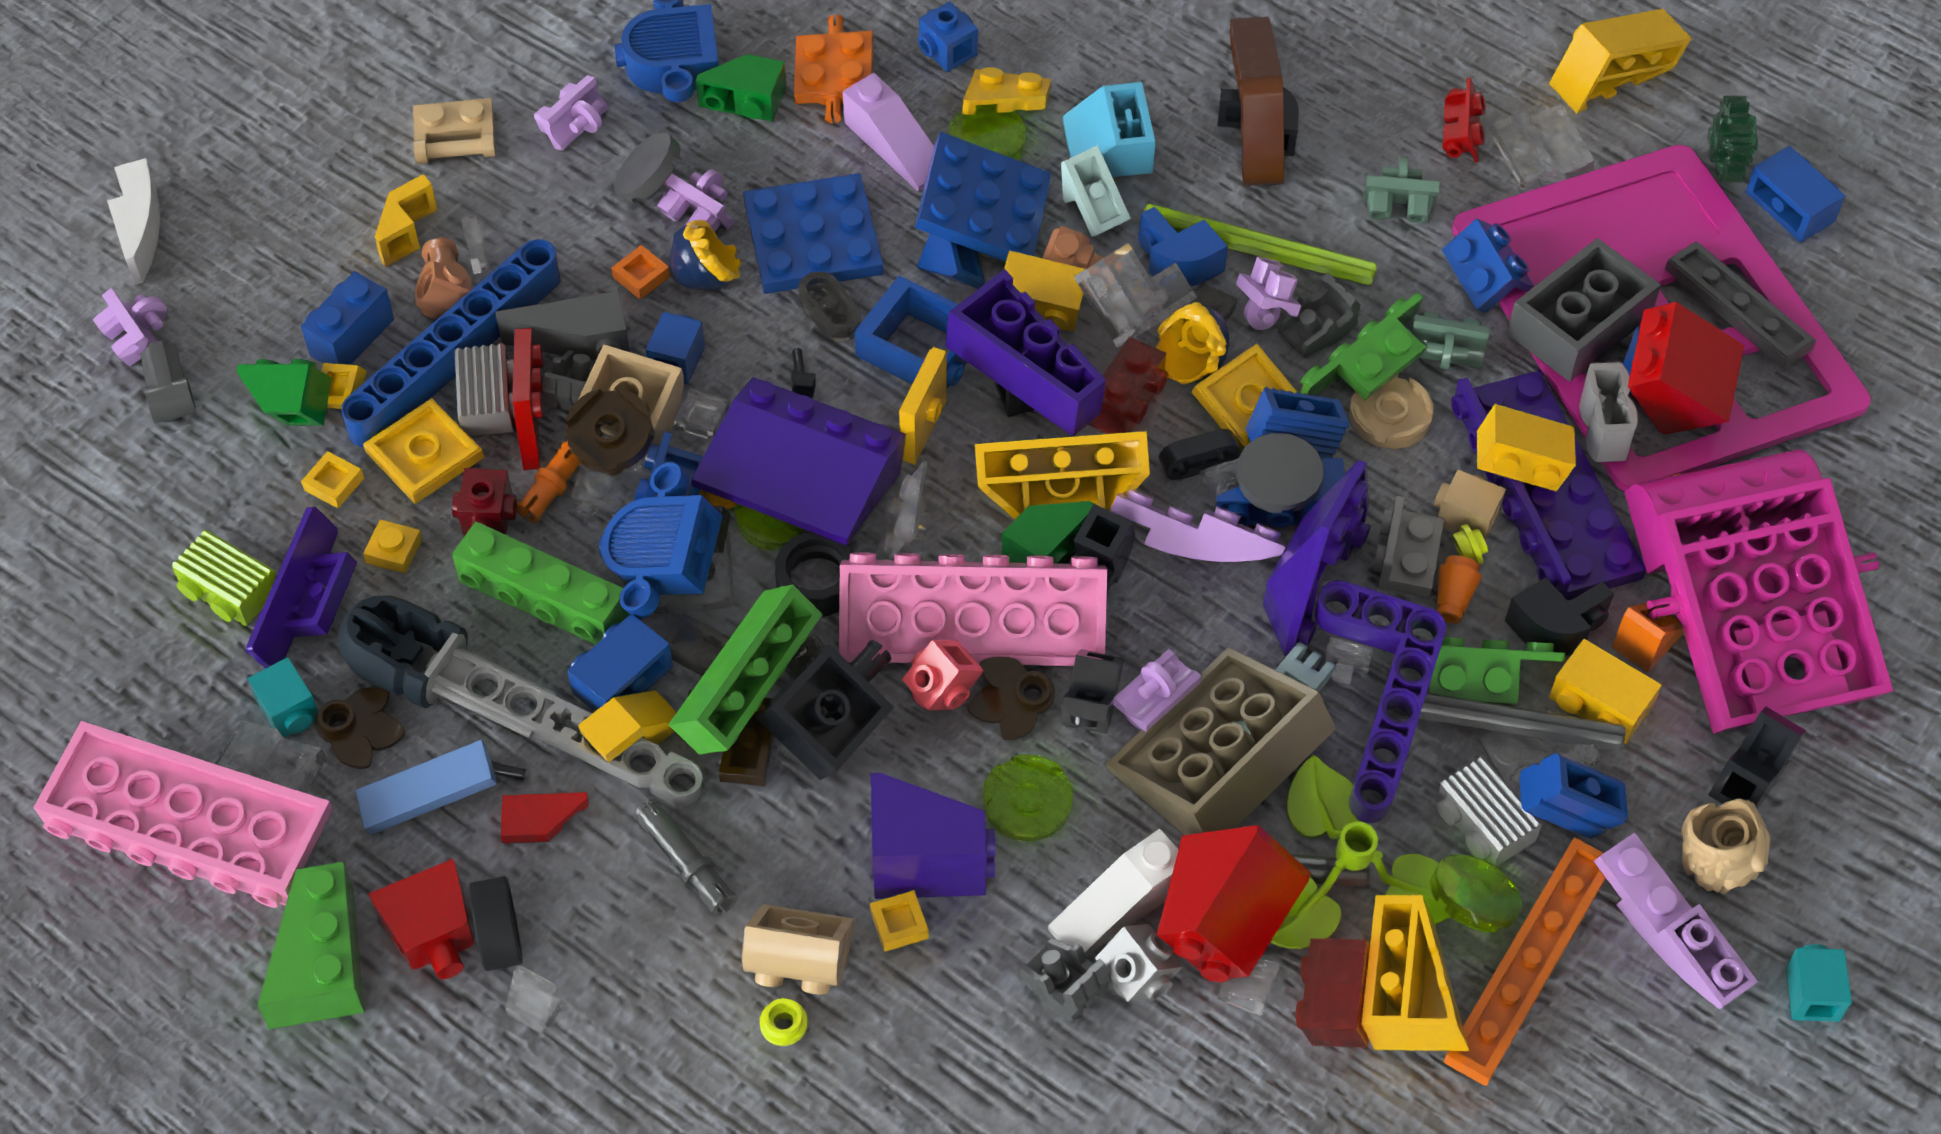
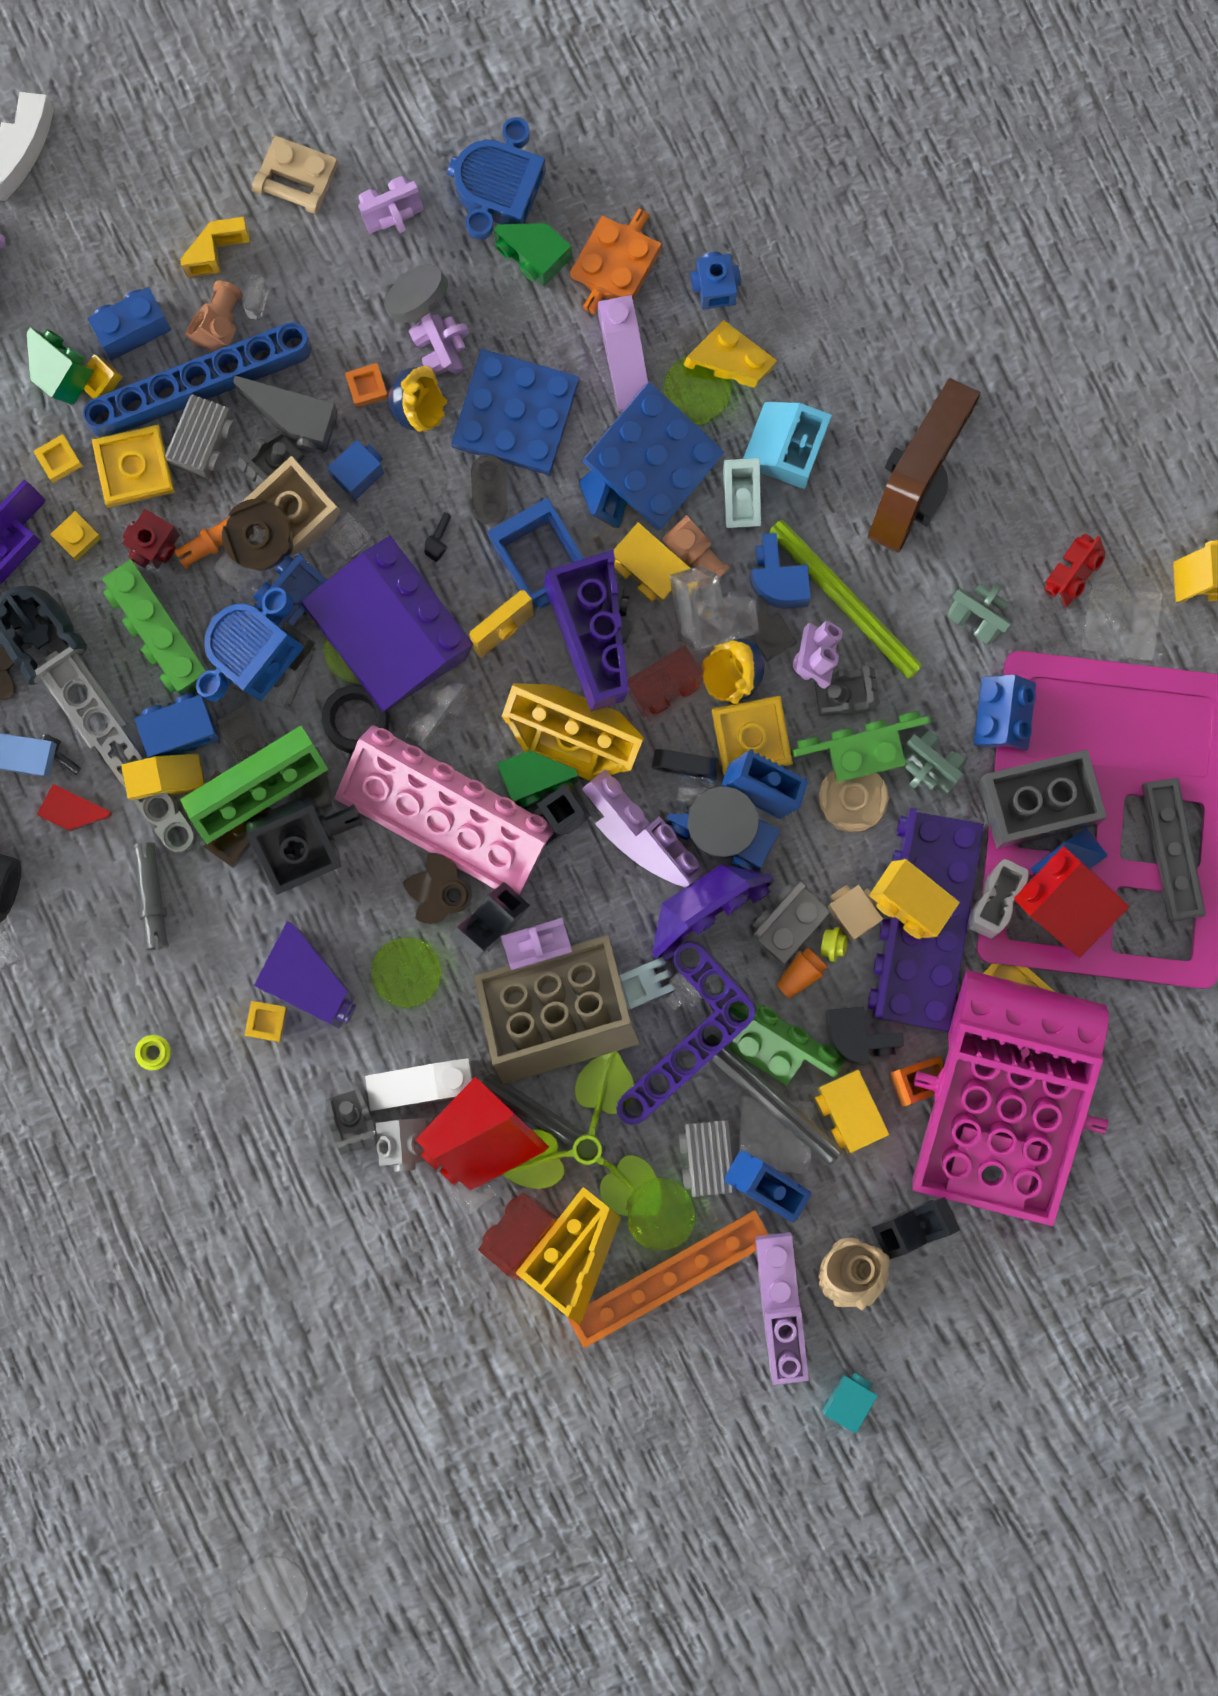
camera: 30 degrees right, 25 degrees up
red wing [512,328,543,470] -> none
tan brick [742,904,854,995] -> none
coral brick [902,640,984,710] -> none

